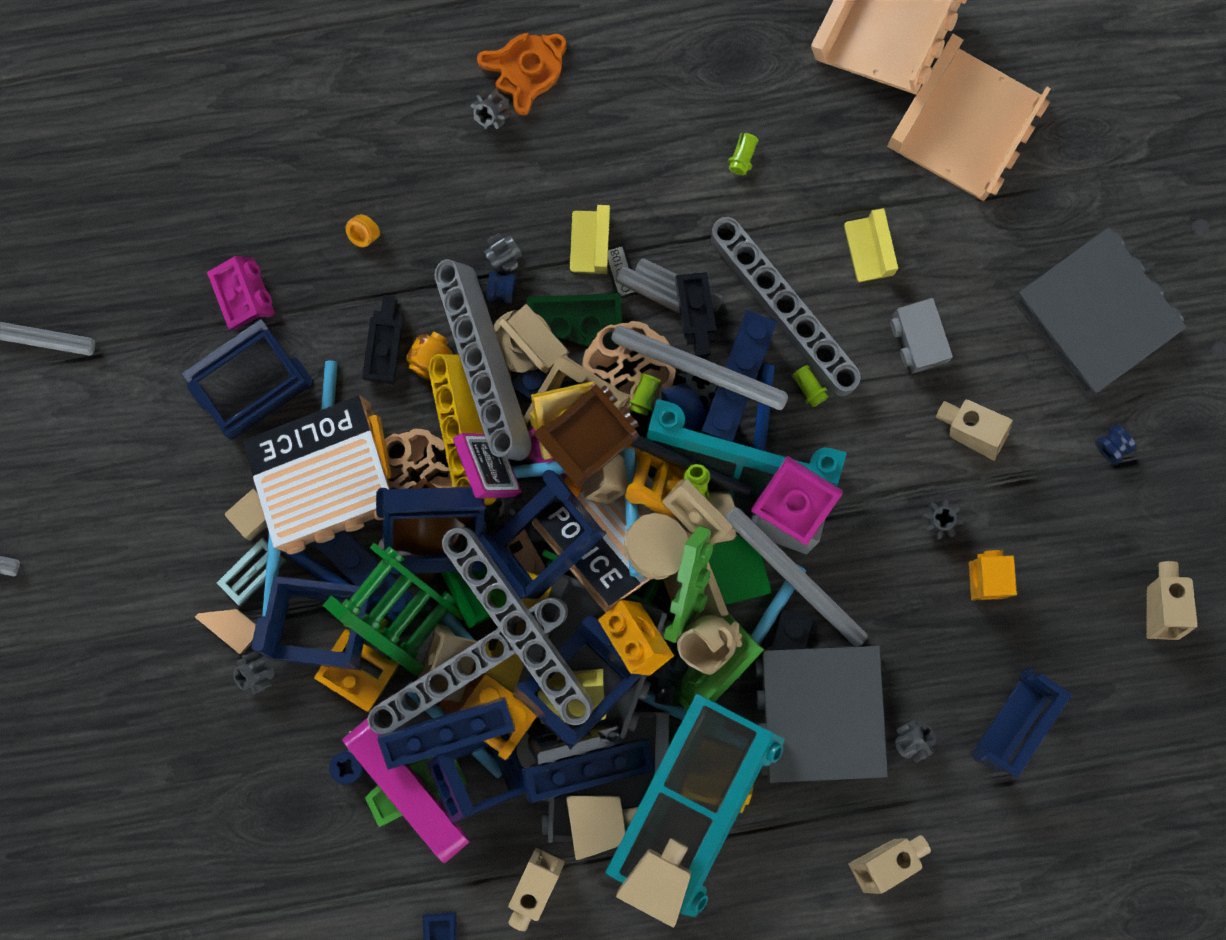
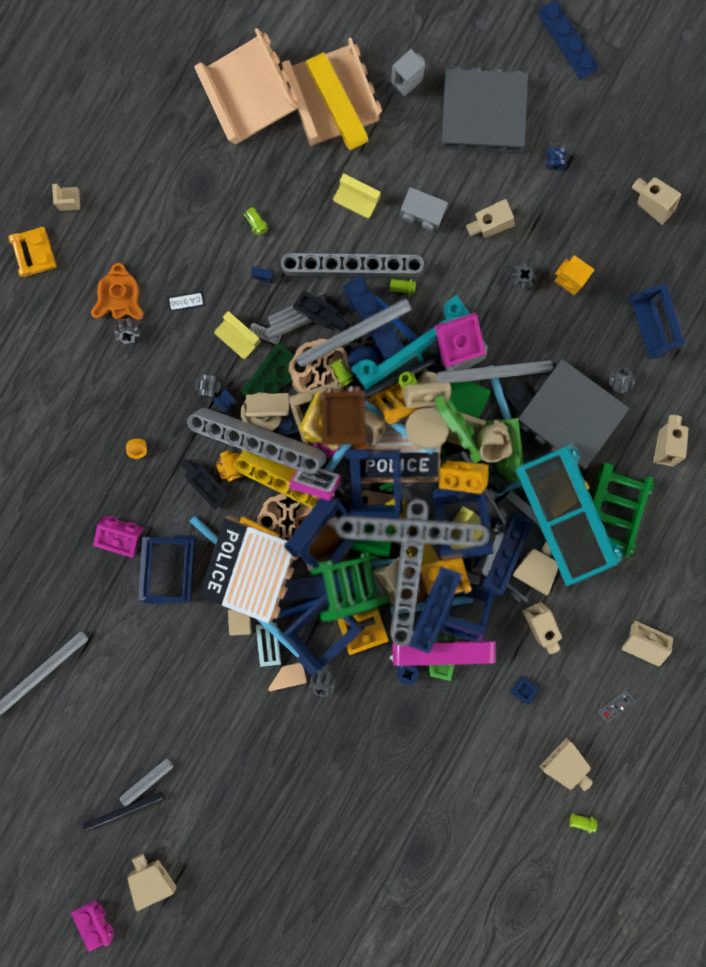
camera: 55 degrees left, 5 degrees up
tan torso [616,838,691,928] -> none
none -> sticker [167,291,205,312]
none -> dark blue tile [251,266,274,283]
none -> yellow beam [305,52,369,151]
none -> light grey piece [391,49,425,96]
none -> green fence [577,463,654,558]

